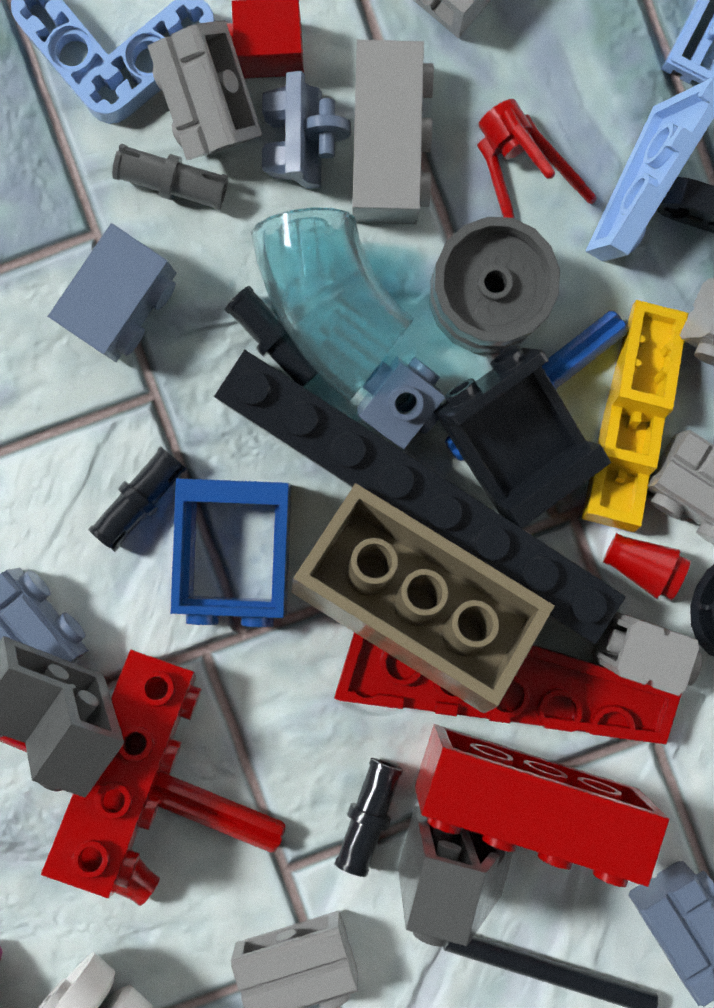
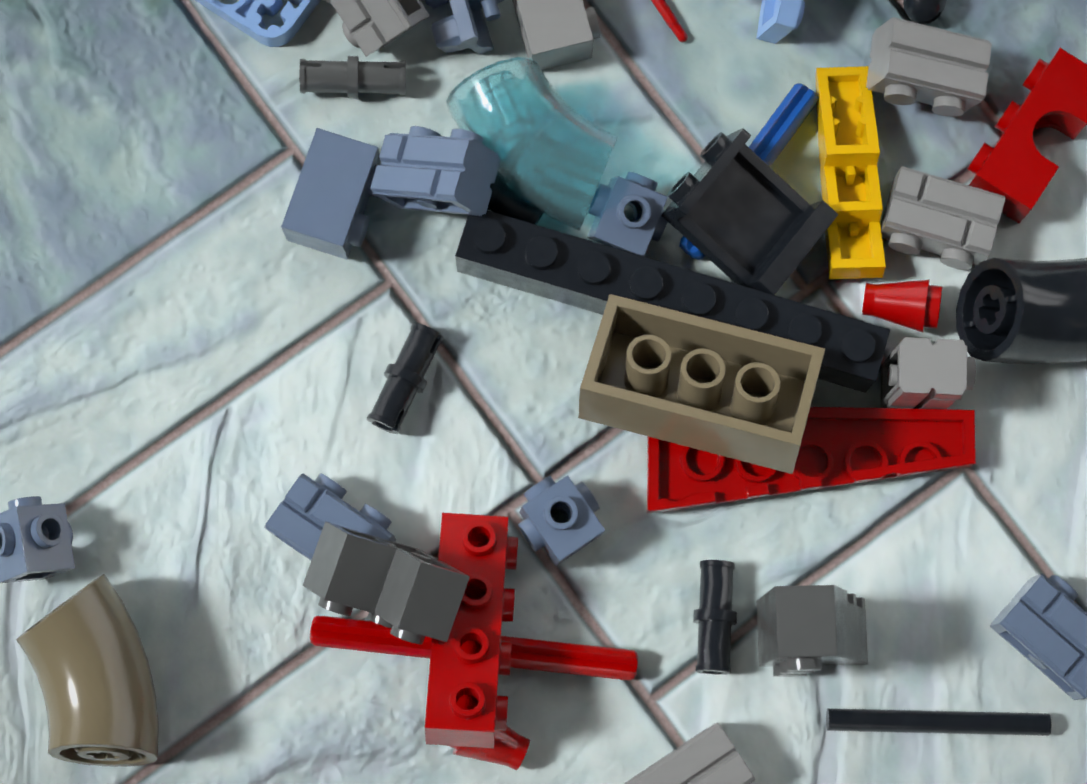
camera: 20 degrees left, 10 degrees down
blue window [170,478,292,627] -> none
red brick [415,724,670,887] -> none
dark grey wheel [429,217,560,354] -> none
none -> sand blue brick [370,126,500,216]
none -> sand blue brick [518,475,605,566]

